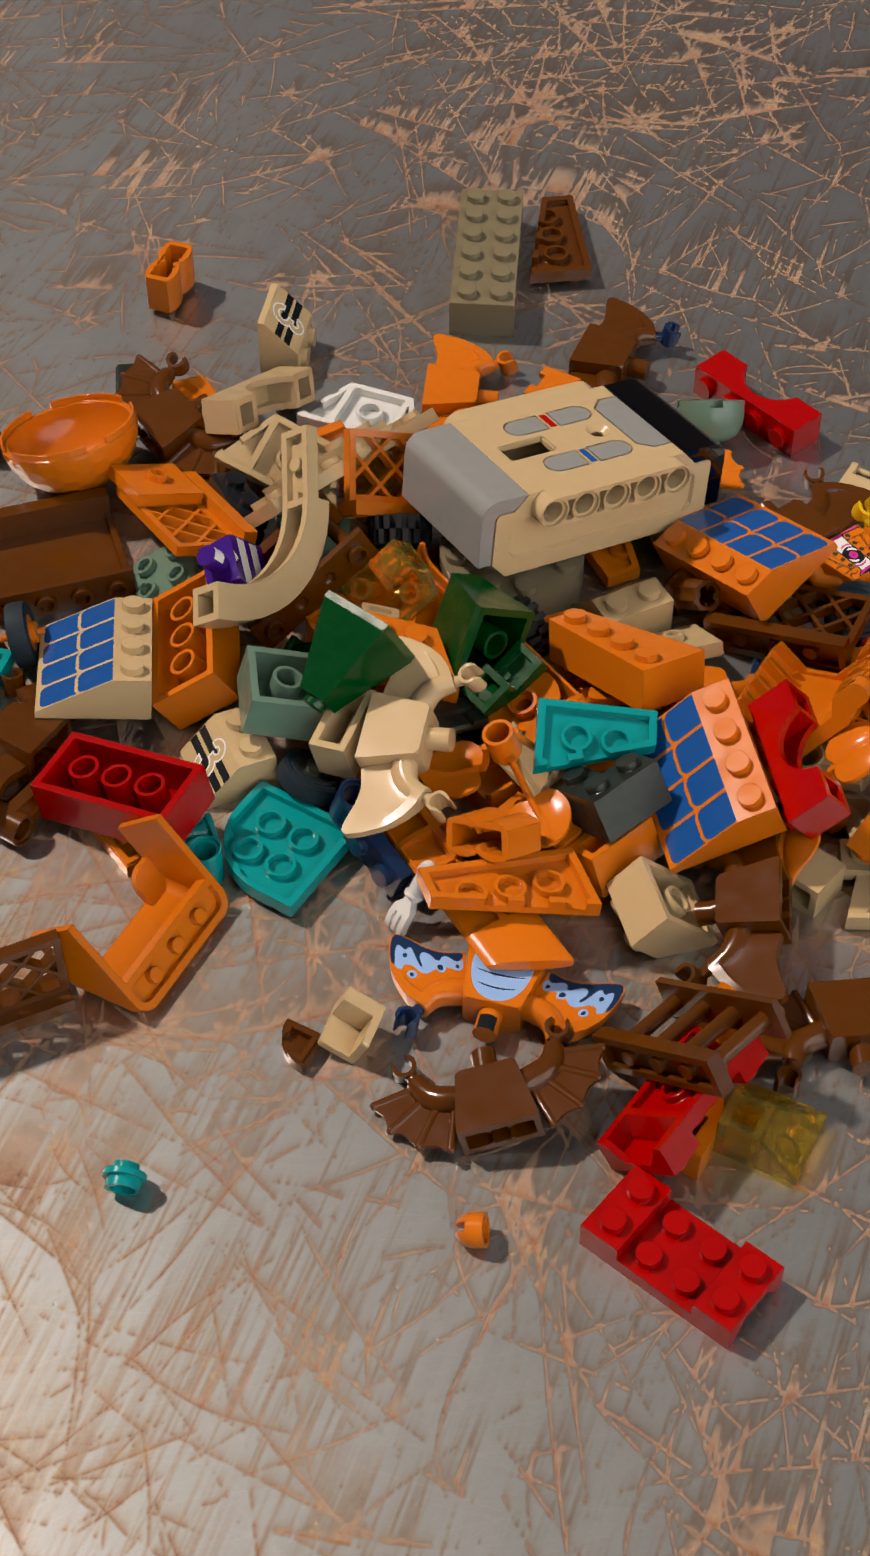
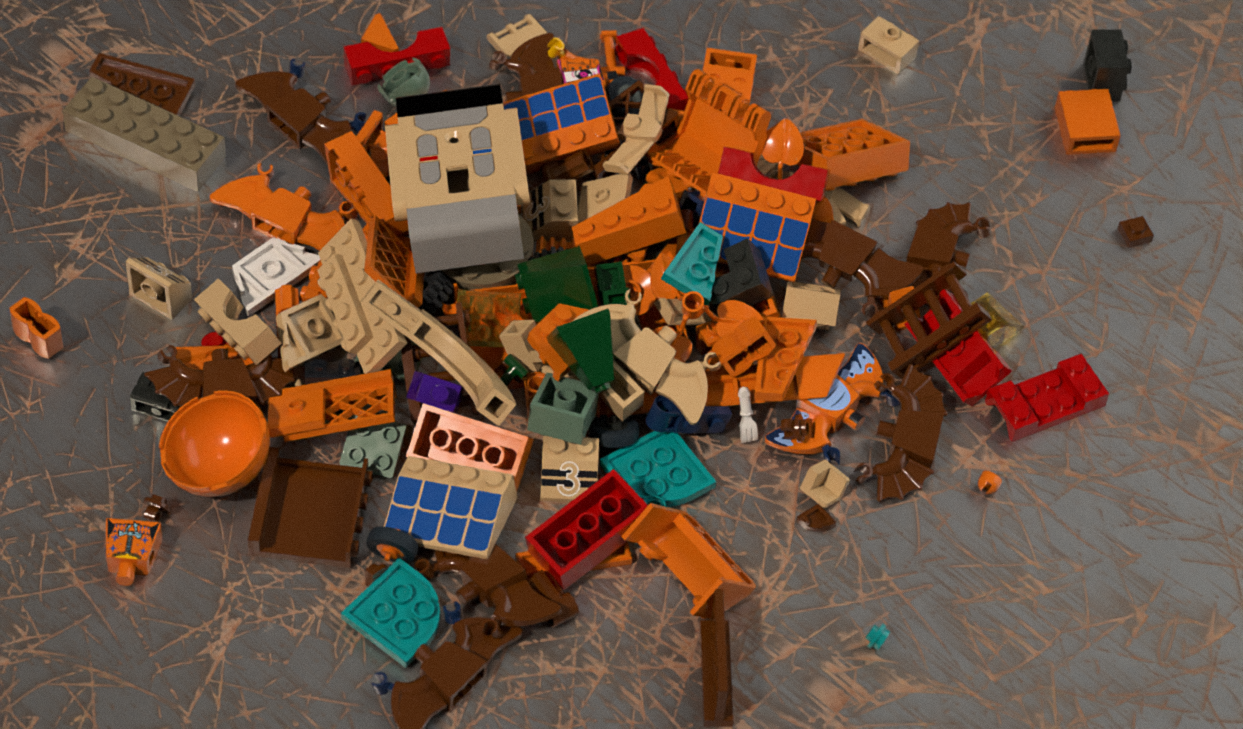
camera: 70 degrees left, 5 degrees up
none -> orange slope [361,13,399,52]
none -> tan plate [603,84,669,175]
none -> reddish brown plate [781,414,809,442]

